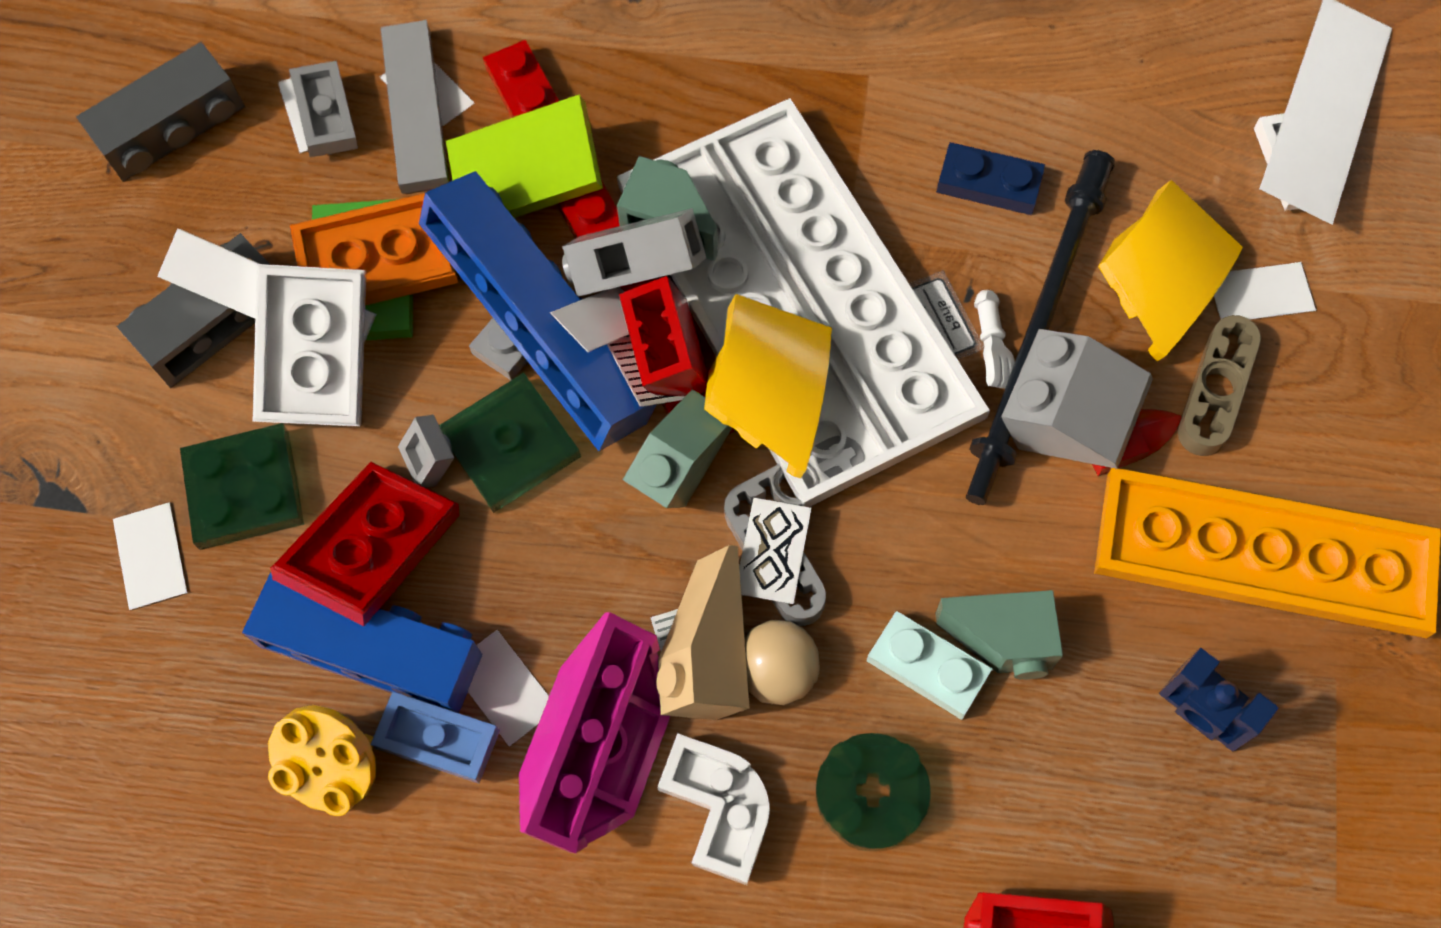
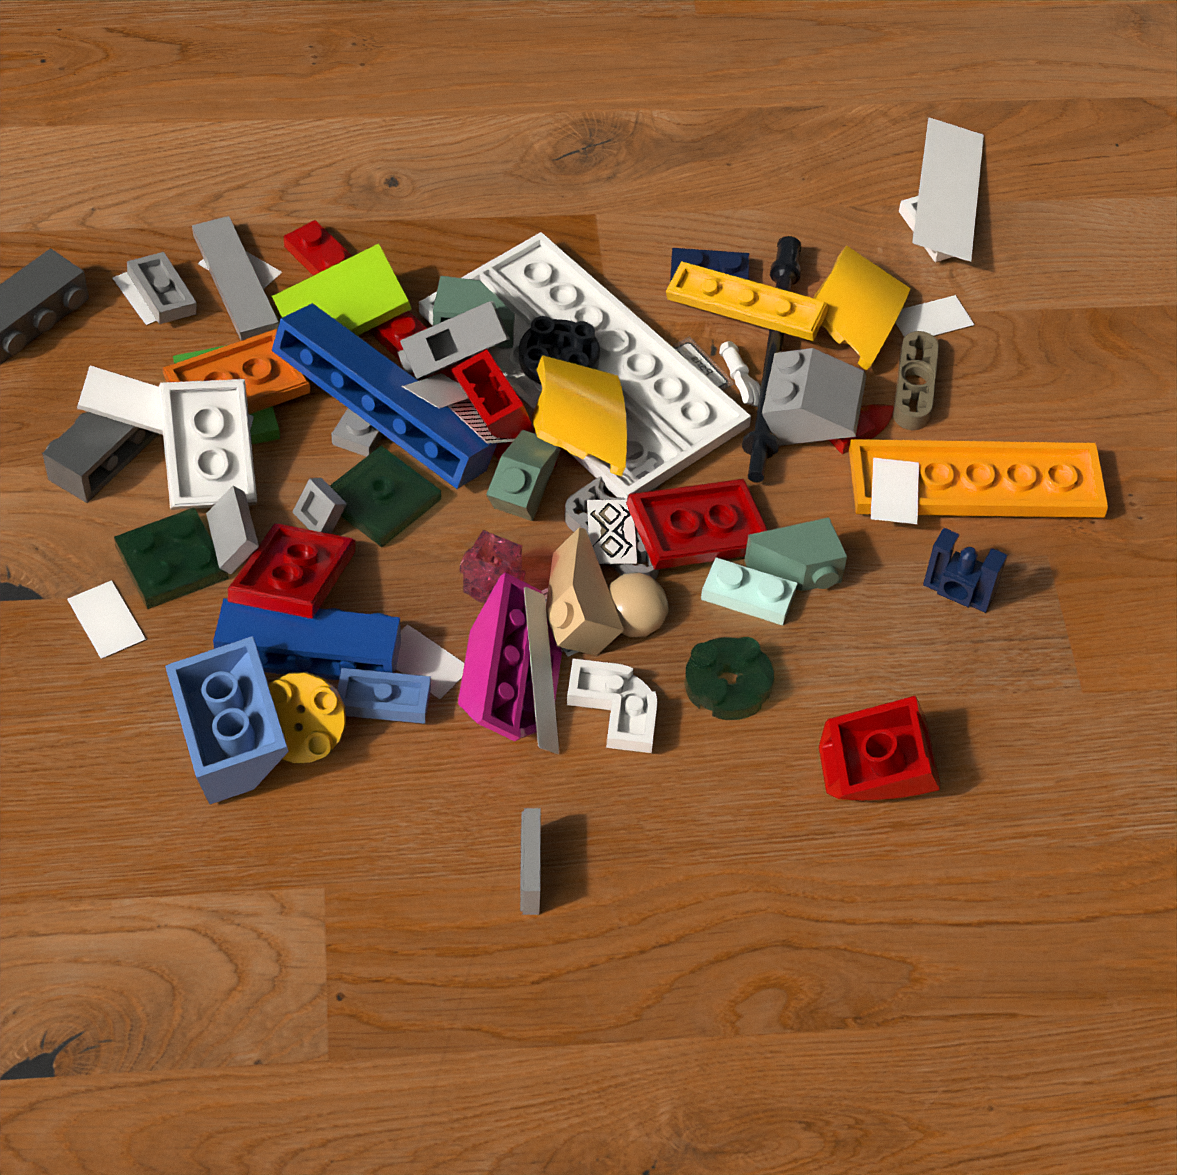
camera: 20 degrees left, 15 degrees down
none -> medium blue slope [165,636,289,804]
none -> light grey tile [206,485,259,574]
none -> clear pink brick [459,530,526,603]
none -> black tile [519,316,600,385]
none -> white sticker [524,587,559,754]
none -> red tile [626,479,768,570]
none -> yellow tile [666,261,828,341]
none -> white sticker [871,458,919,524]

